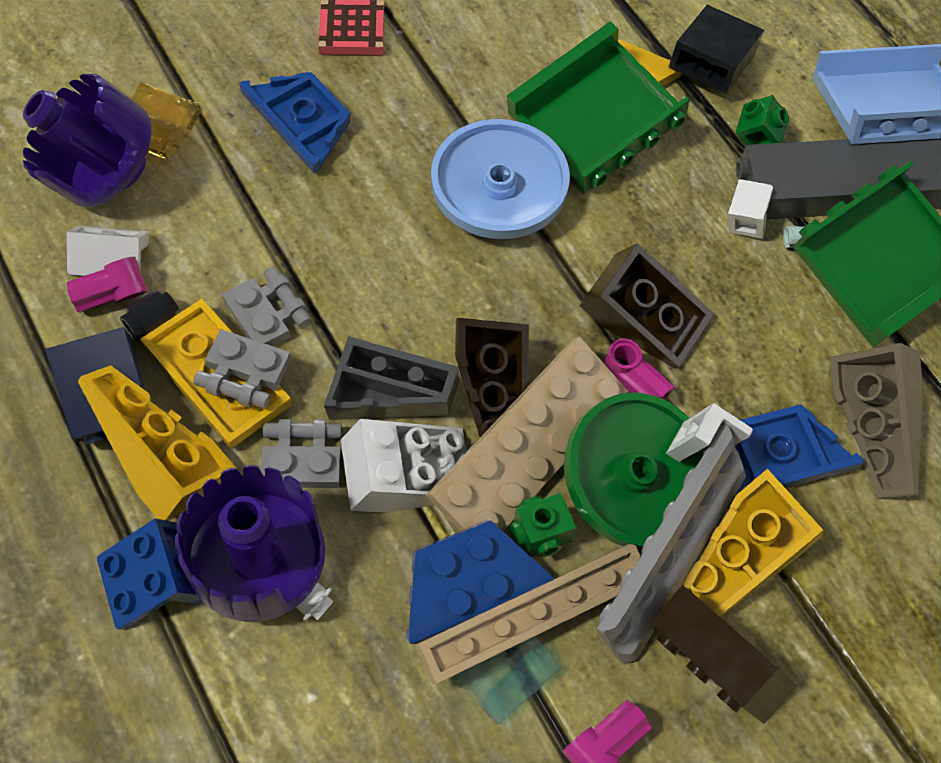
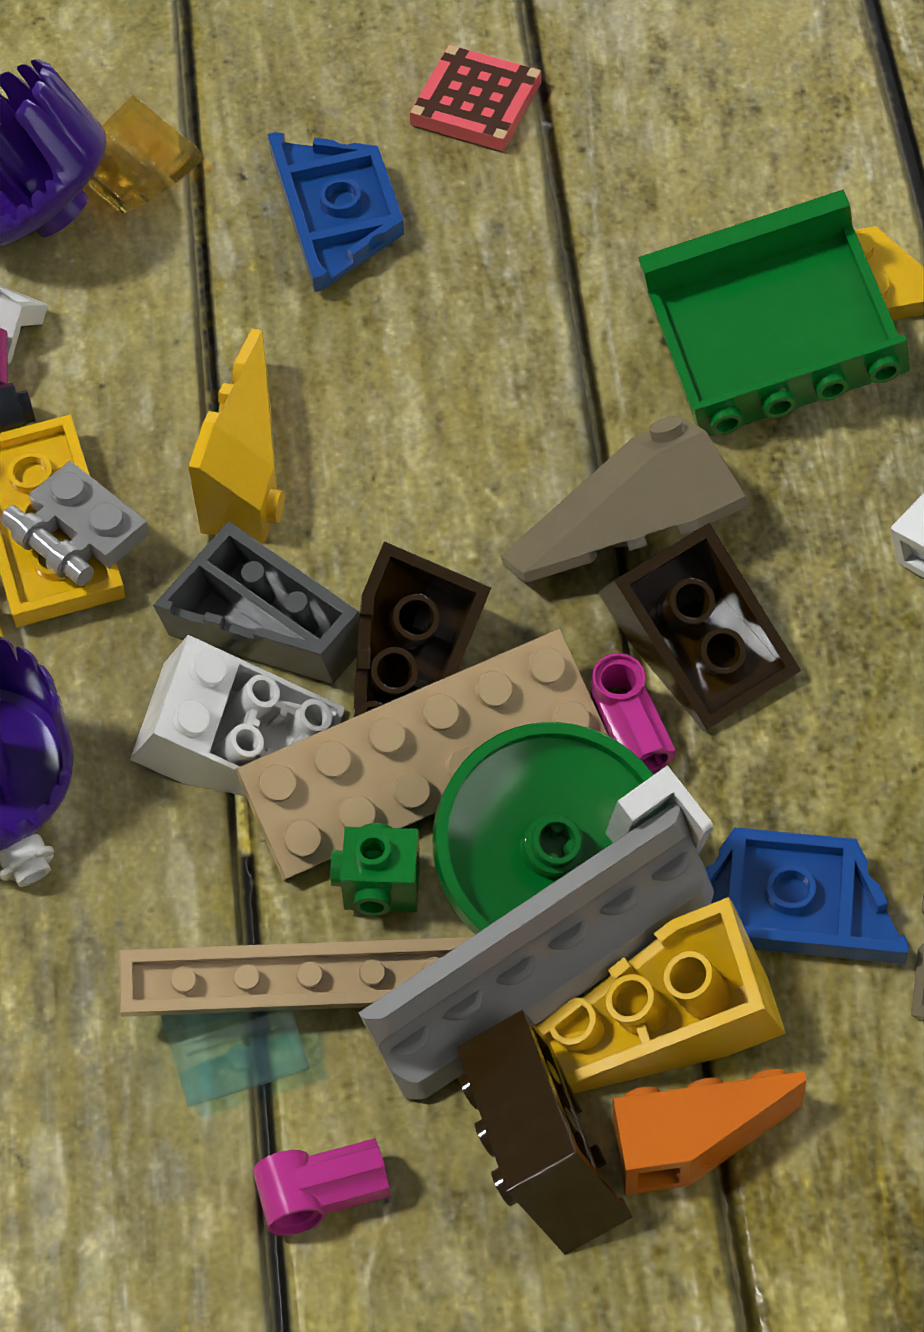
camera: 30 degrees right, 5 degrees down
light grey plate [221,267,312,347] -> none
light grey plate [261,419,342,488] -> none
blue wing [406,520,553,644] -> none
light blue dish [431,119,570,239] -> none
none -> yellow wedge [188,328,285,544]
none -> dark tan wedge [500,416,749,583]
none -> orange slope [612,1069,807,1195]

